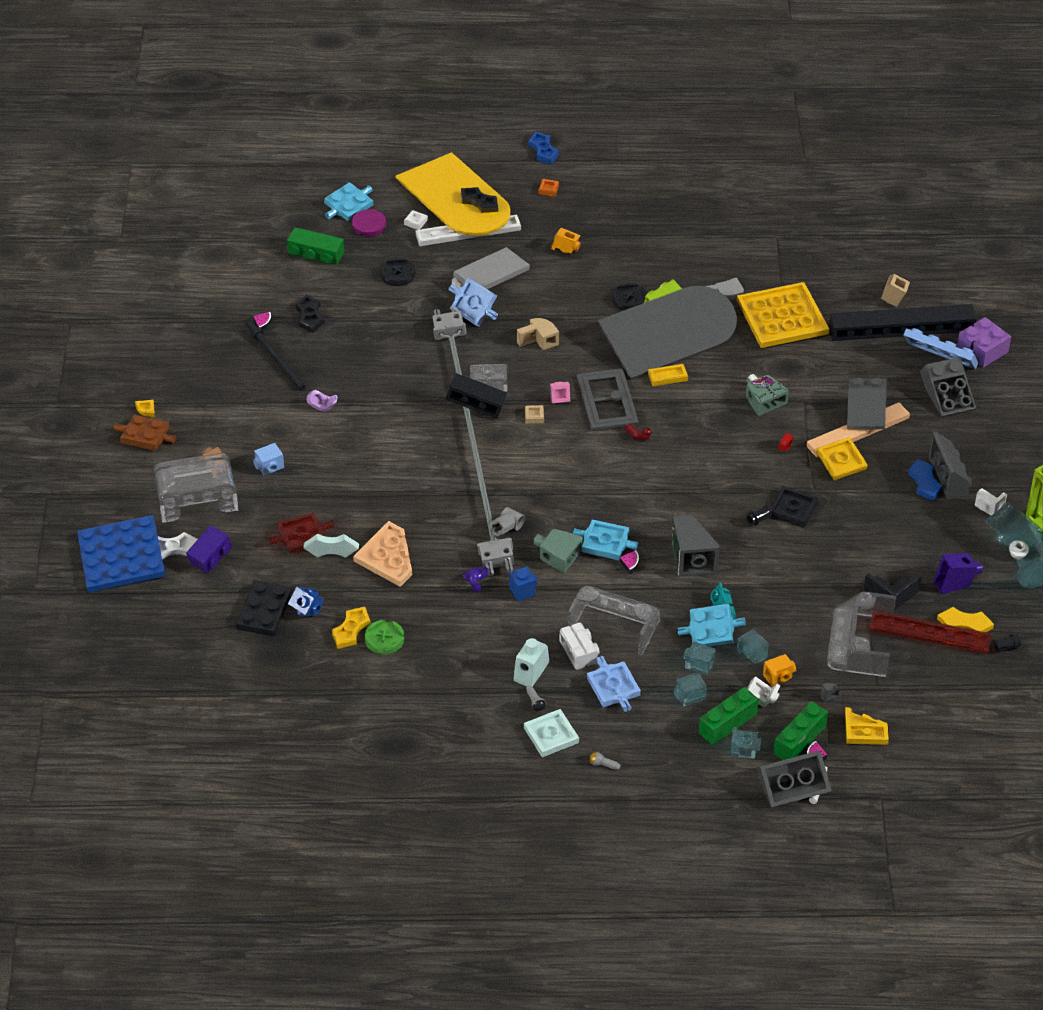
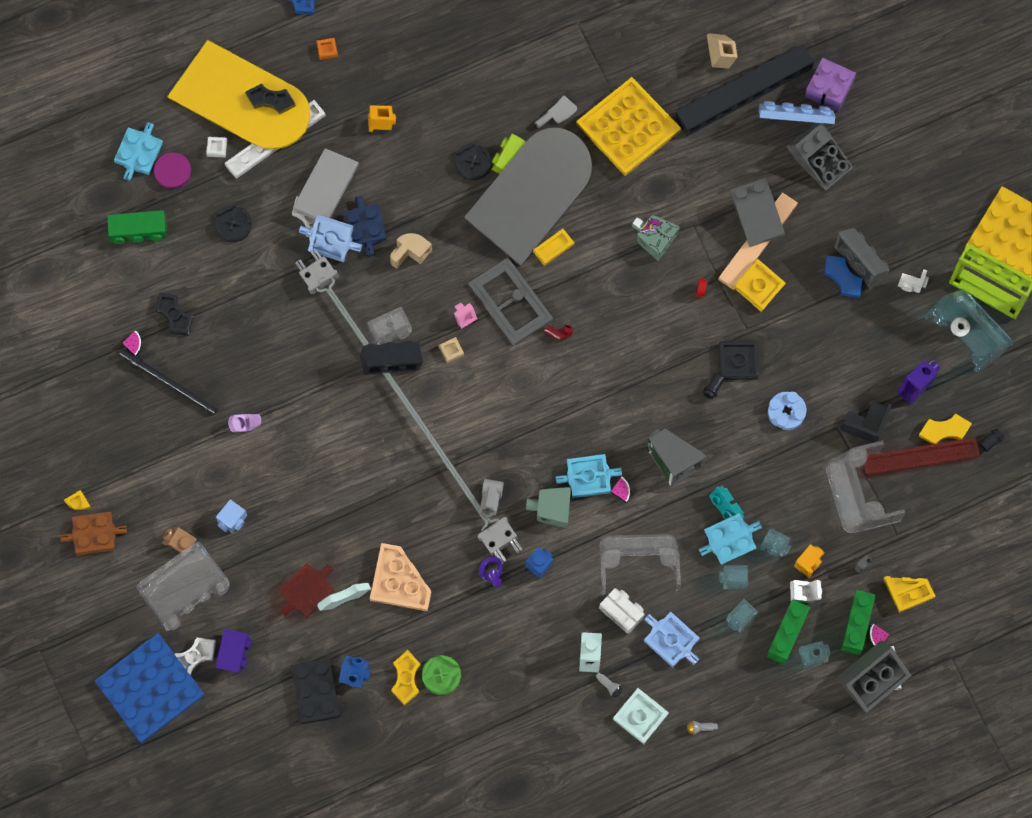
camera: 25 degrees left, 25 degrees up
none -> dark blue plate [342,196,387,257]
none -> light blue plate [768,392,807,430]

